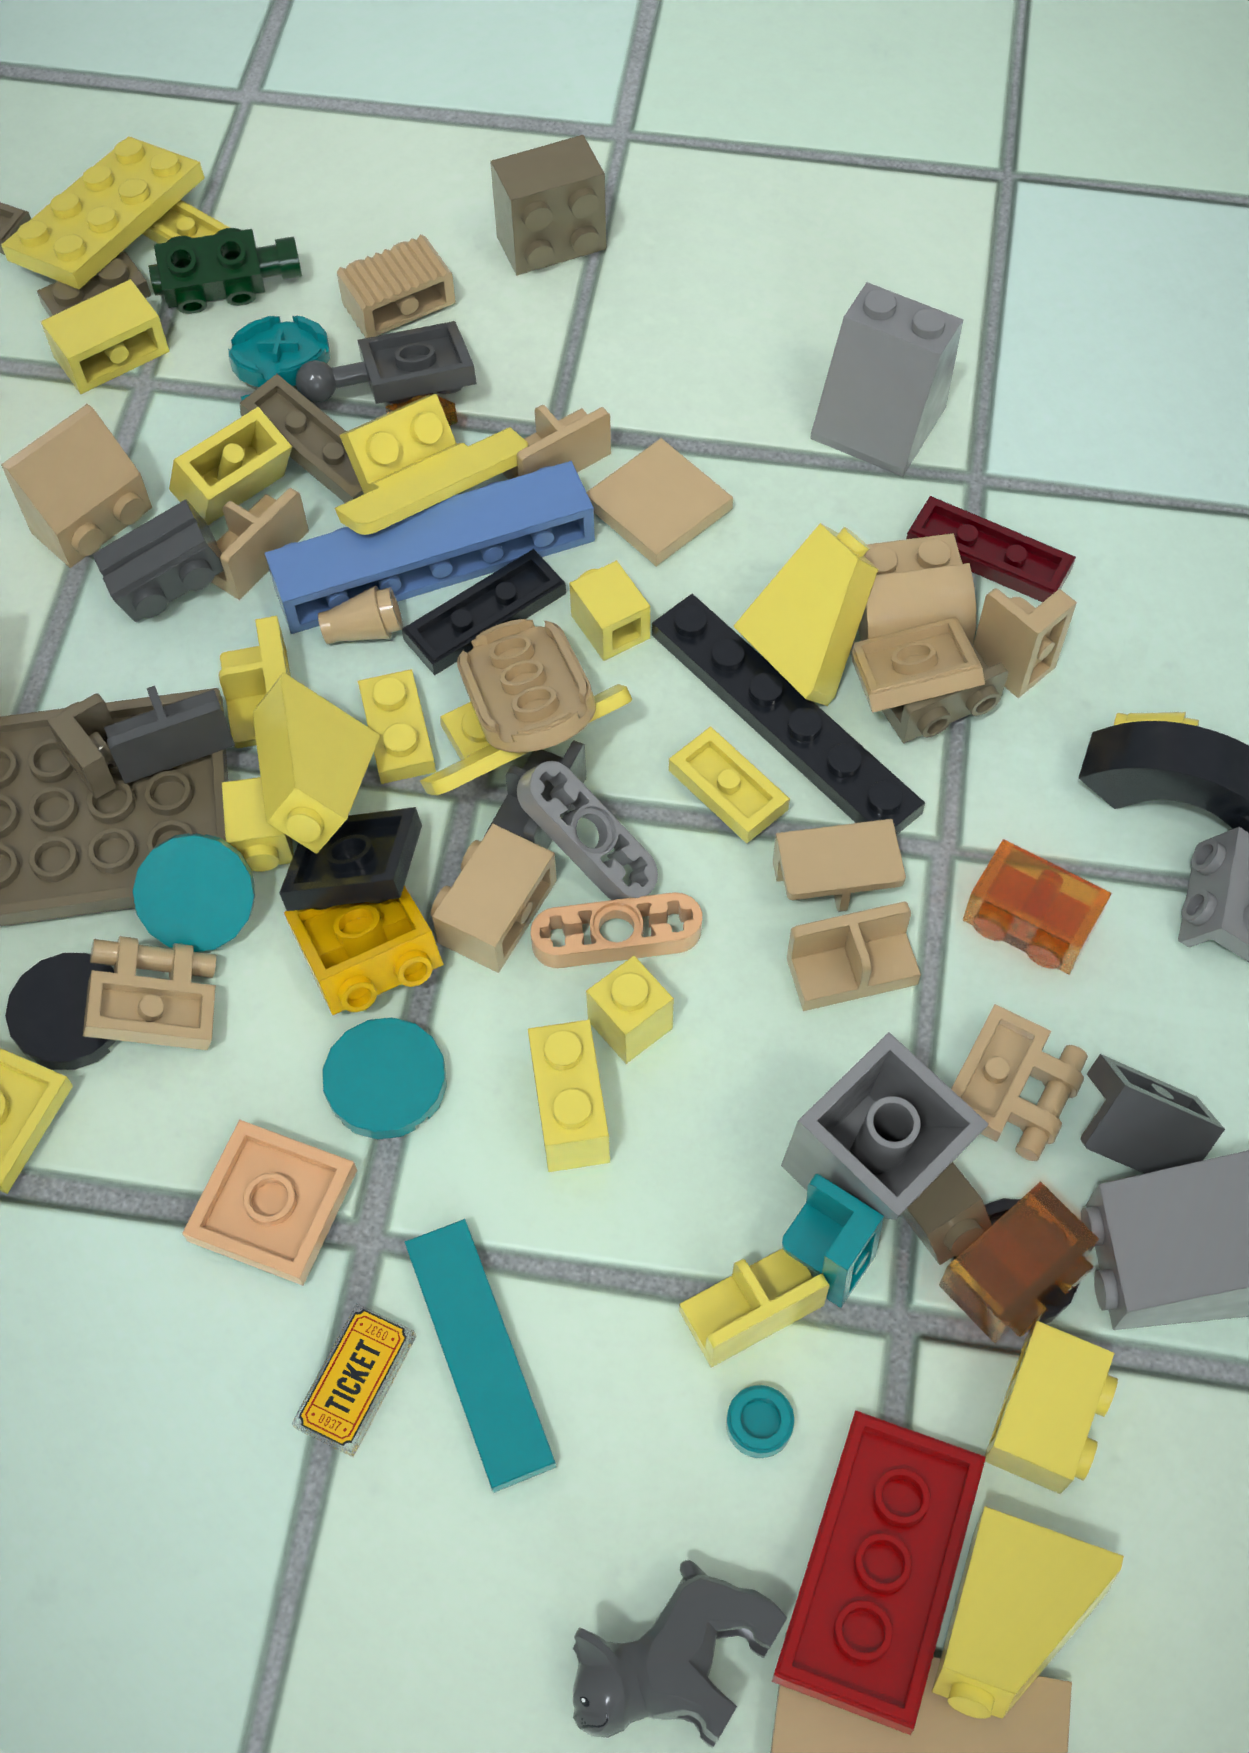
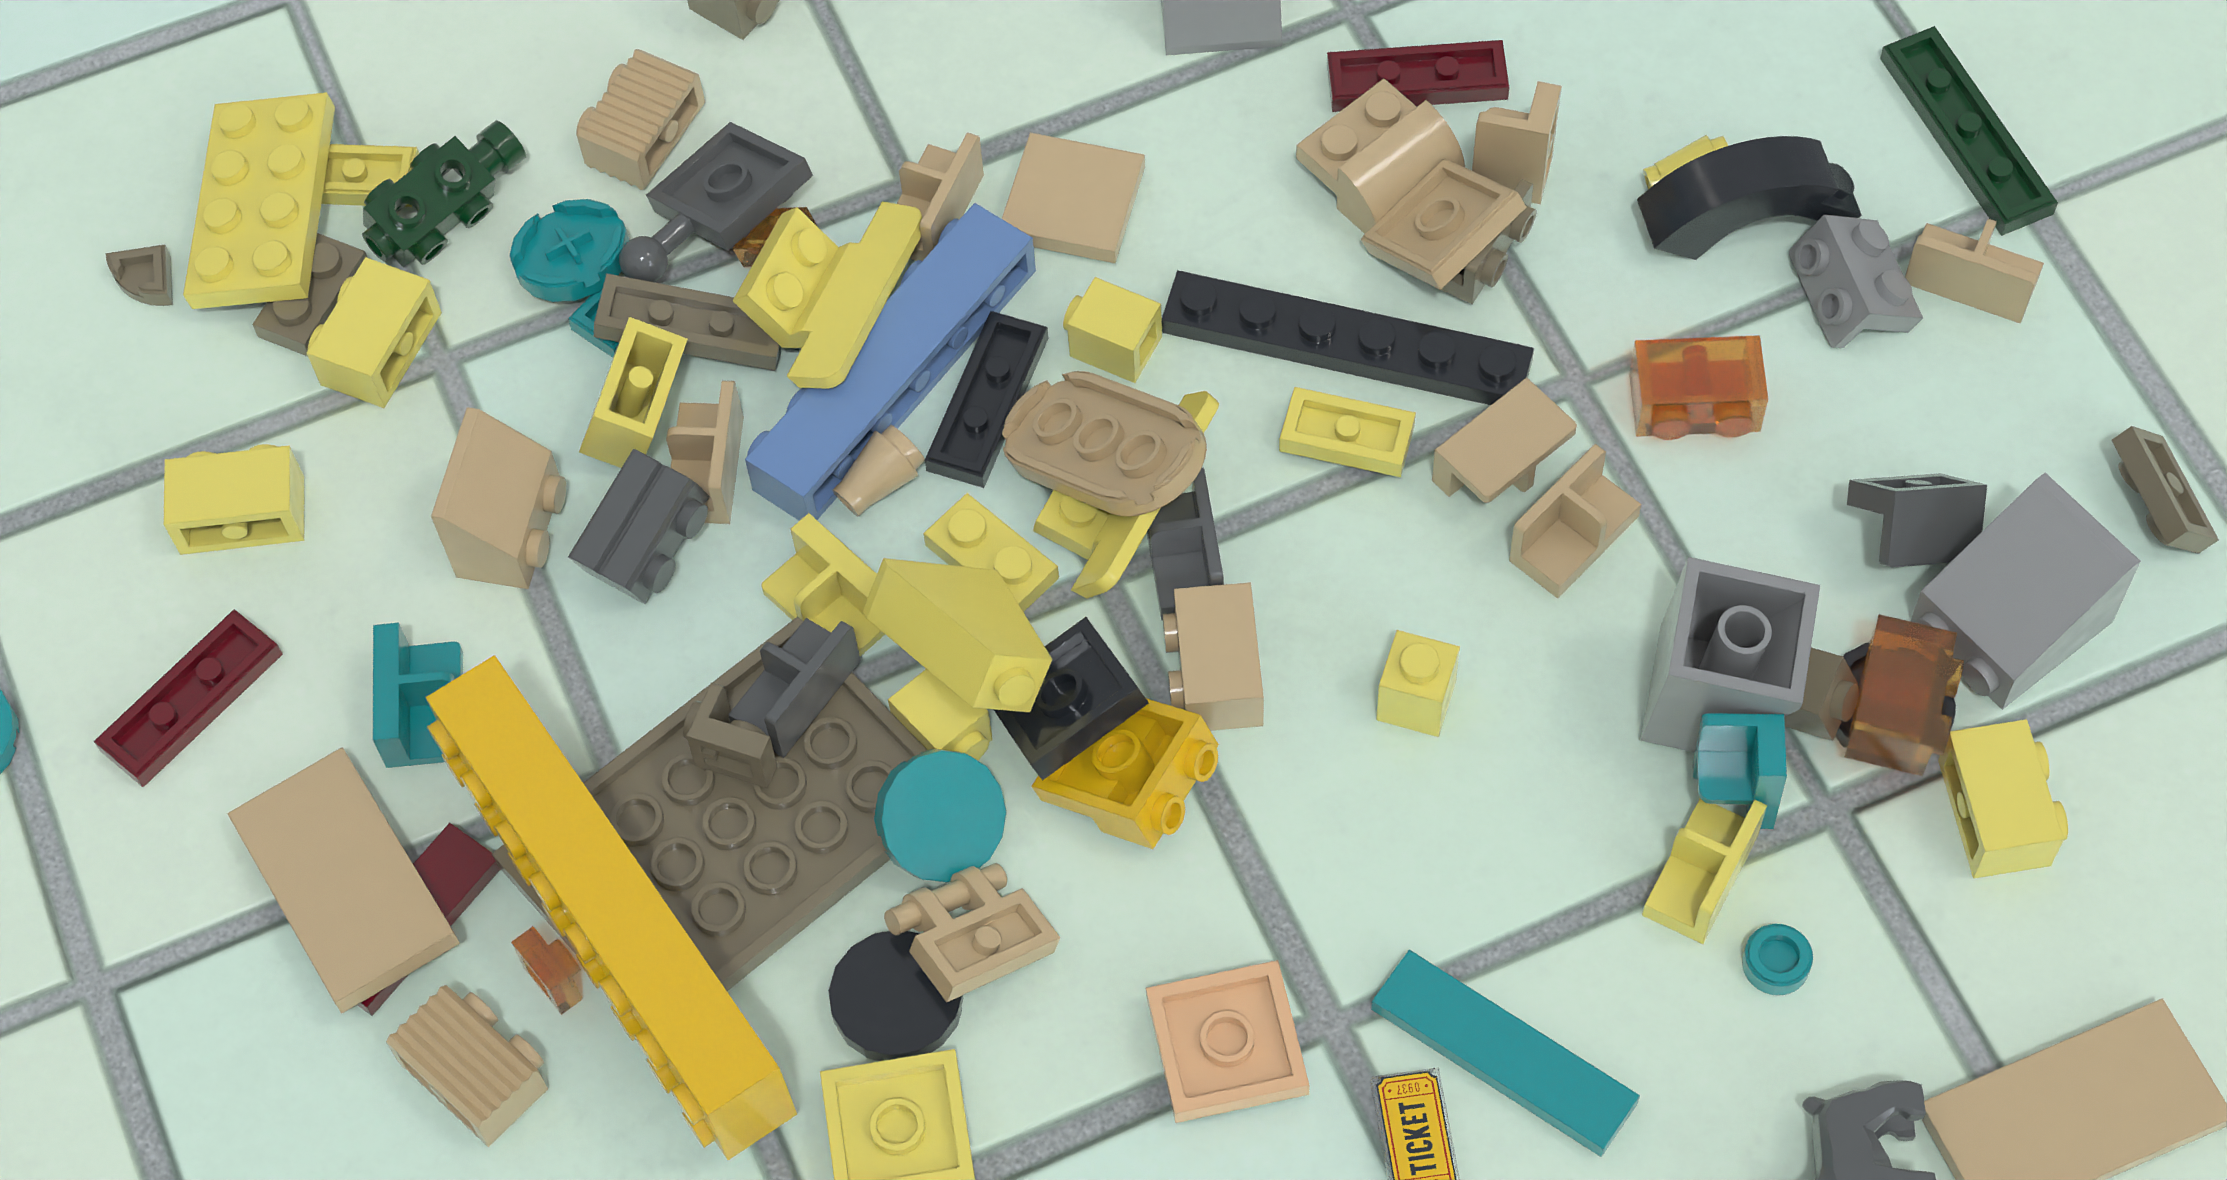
camera: 30 degrees left, 0 degrees up
teal tile [322,1017,447,1140] -> none
light grey beam [517,761,658,900] -> none
light yellow brick [528,1019,610,1172] -> none
light nougat beam [530,892,702,968] -> none
light yellow slope [733,523,878,706] -> none
red tile [772,1410,986,1735] -> none
light yellow slope [932,1506,1124,1719] -> none
tan plate [951,1004,1088,1161] -> none

